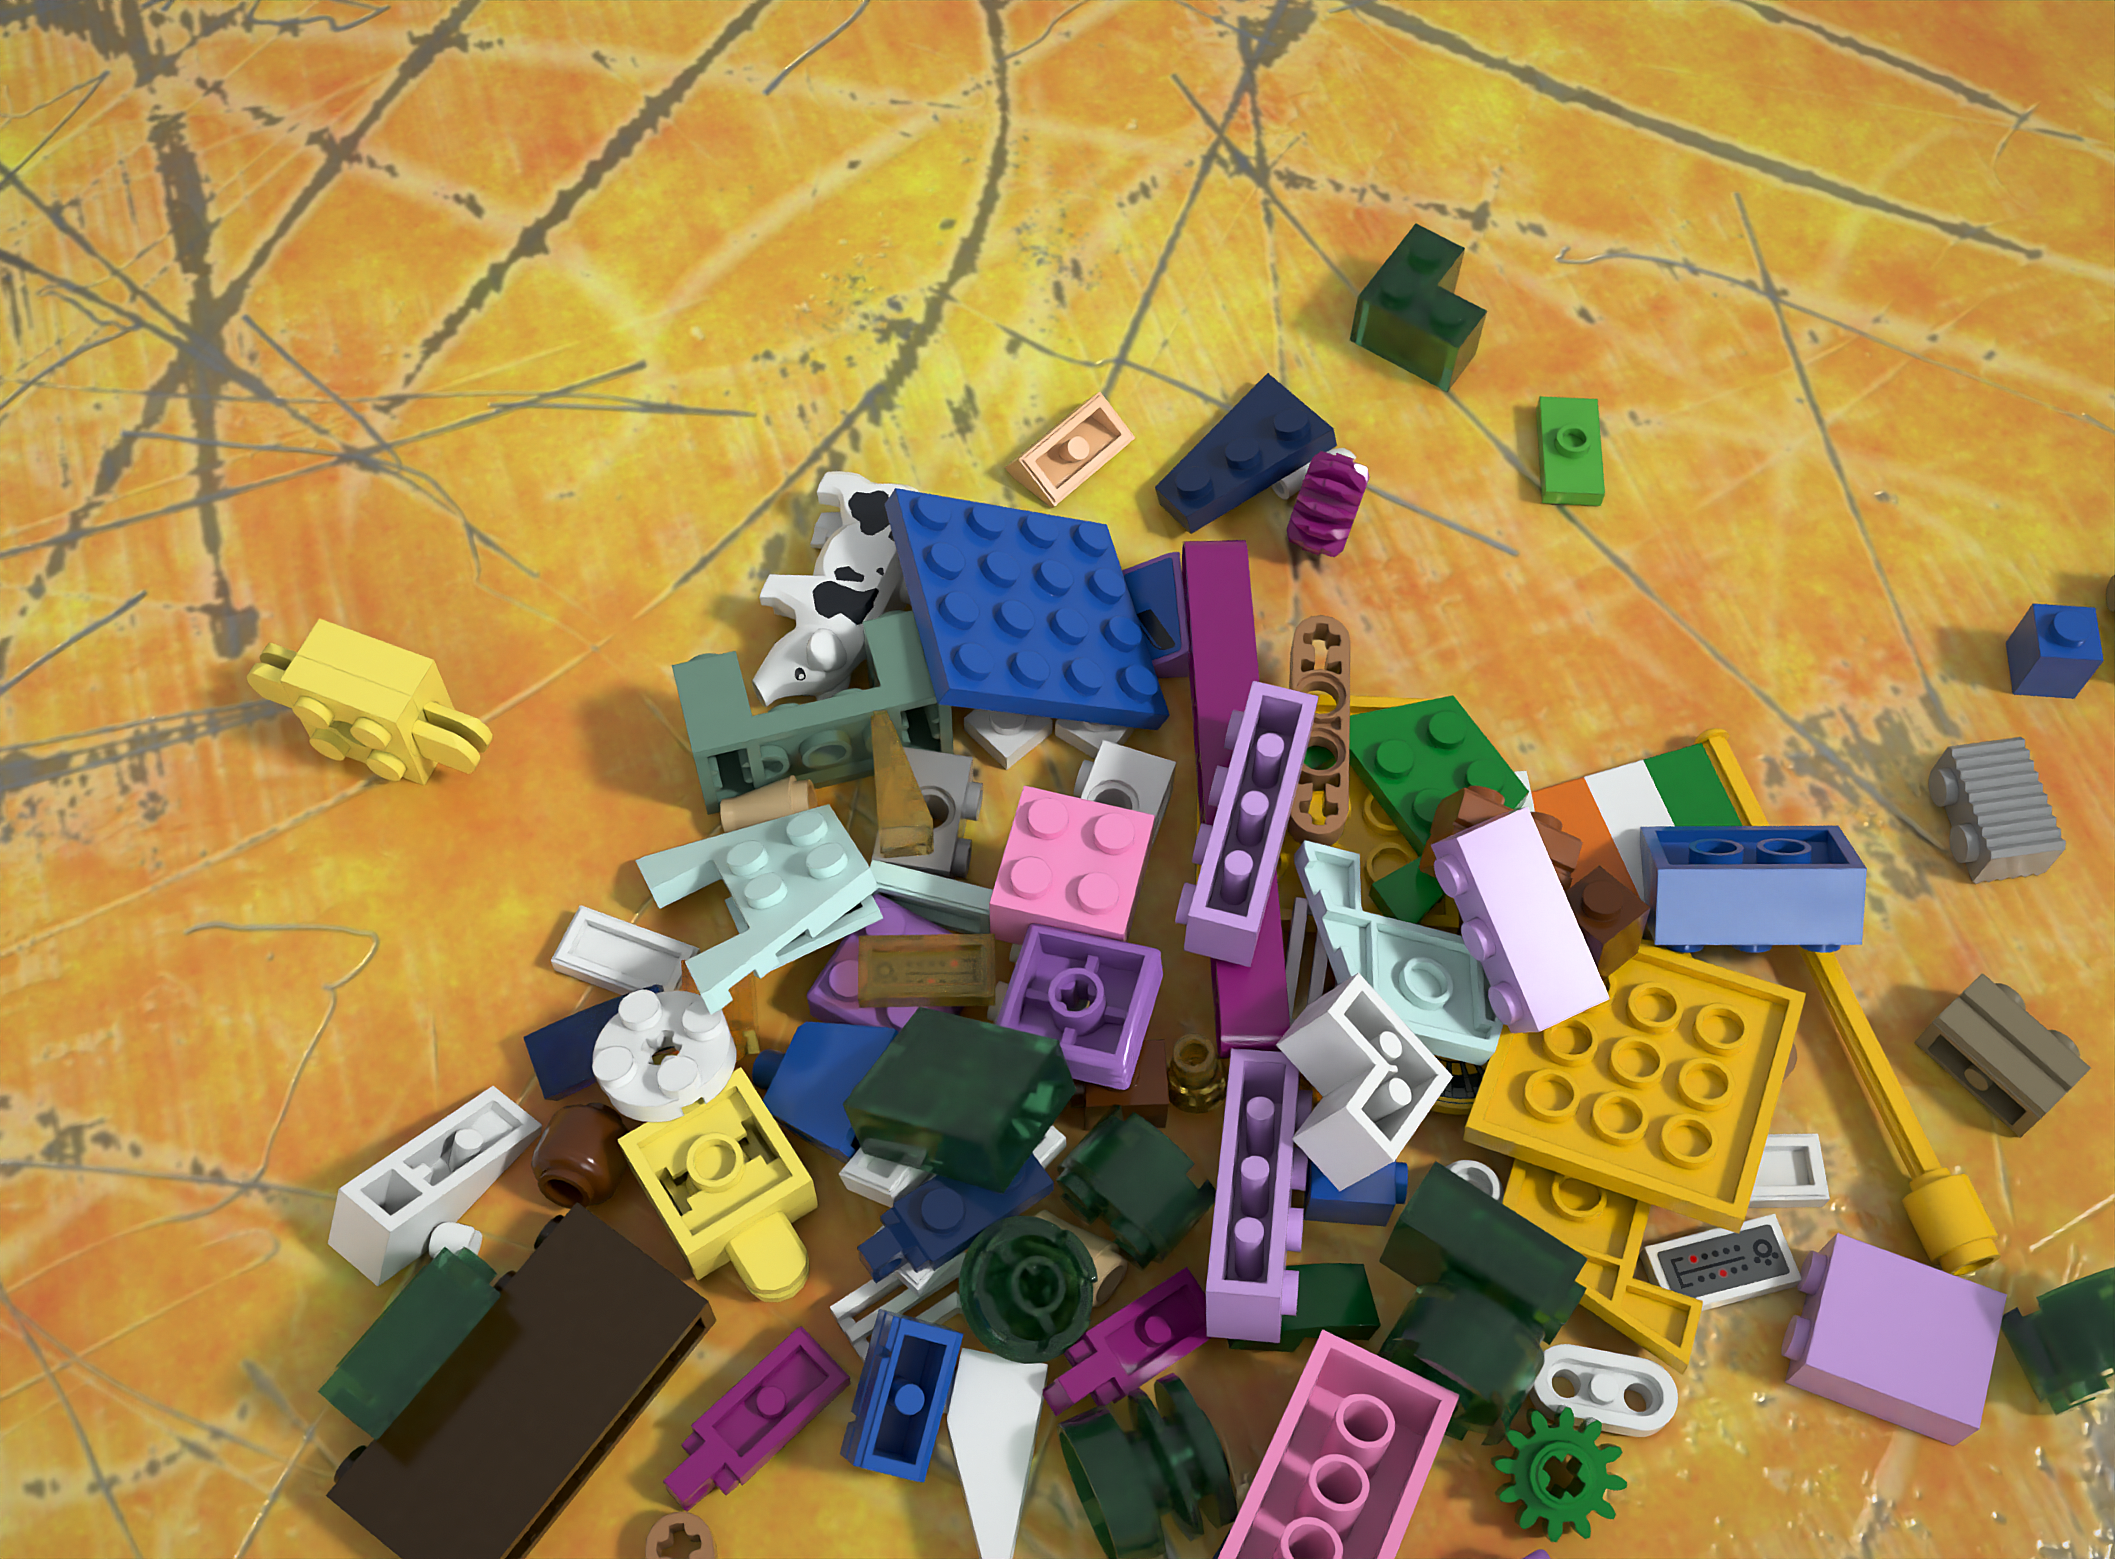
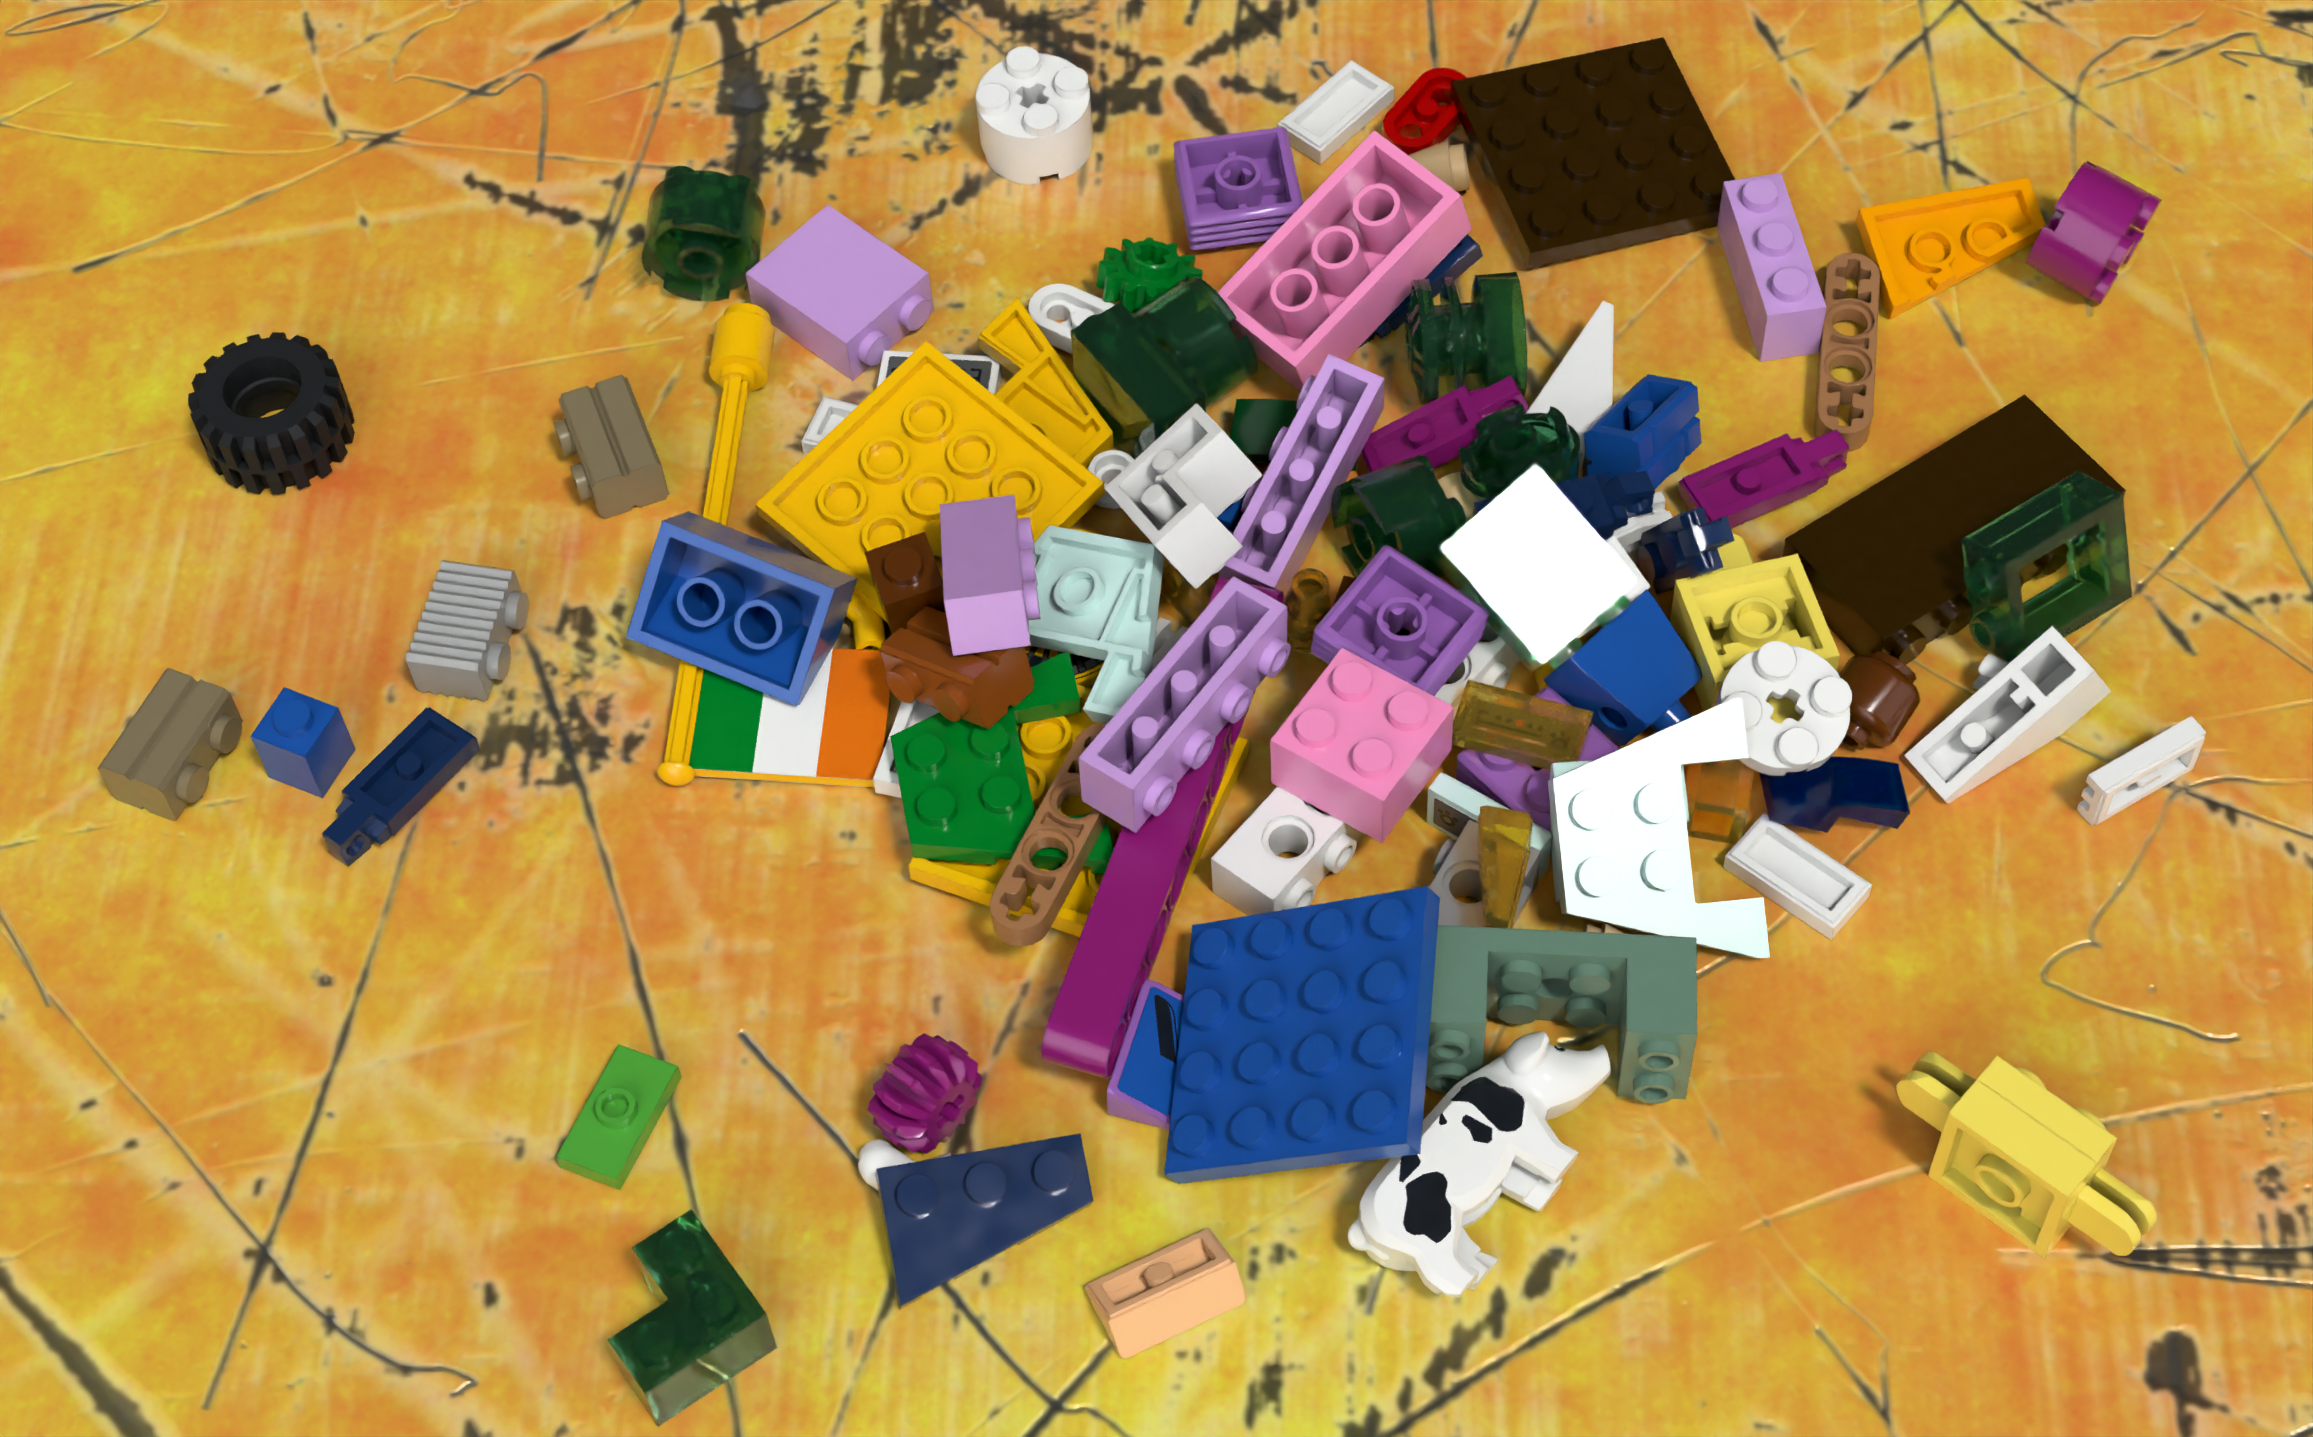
camera: 155 degrees left, 5 degrees down
none -> dark blue hinge [322,707,480,867]
none -> dark blue hinge [1637,506,1735,595]
none -> white tile [2077,716,2206,826]

